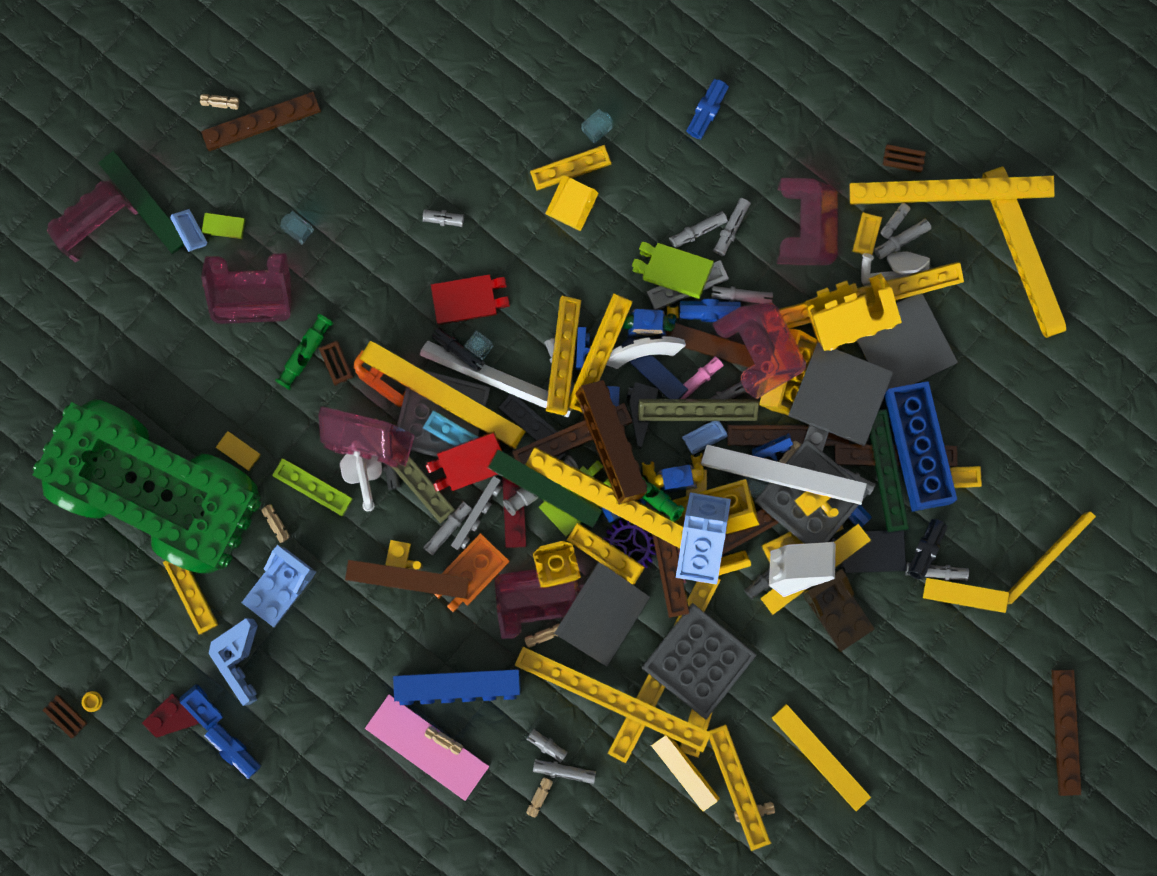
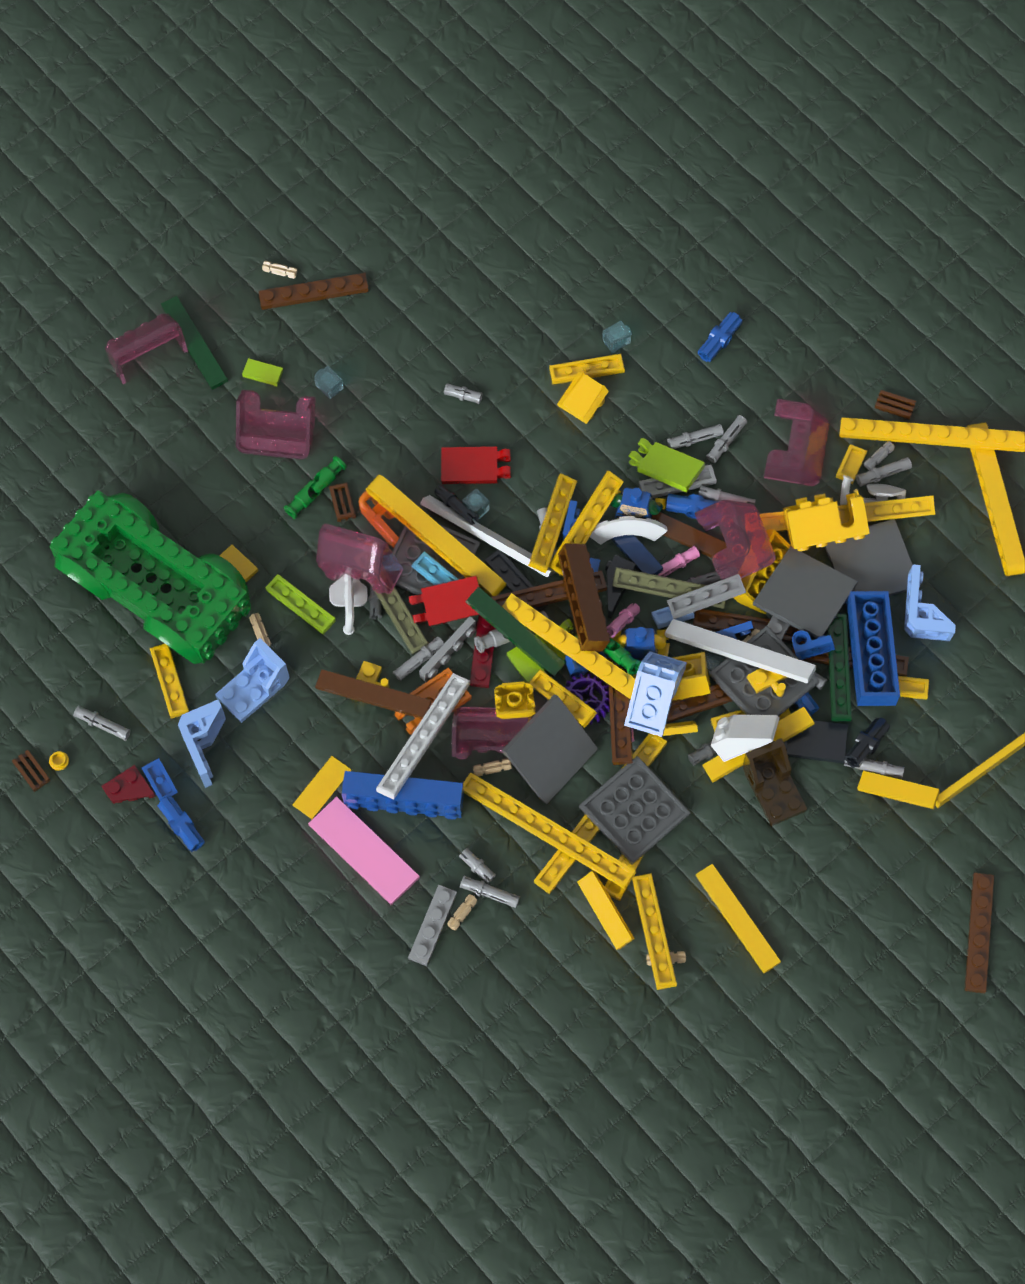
camera: 10 degrees right, 15 degrees down
light blue tile [170,209,207,252] -> none
tan axle [424,726,463,755] -> none
none -> light grey pin [73,705,131,741]
none -> yellow sticker [292,756,351,819]
none -> white tile [376,673,470,799]
none -> light grey plate [408,885,457,966]
none -> bright pink pin [606,603,640,638]
none -> light grey plate [667,574,746,619]
none -> blue plate [792,630,835,660]
none -> light blue bracket [904,565,956,641]

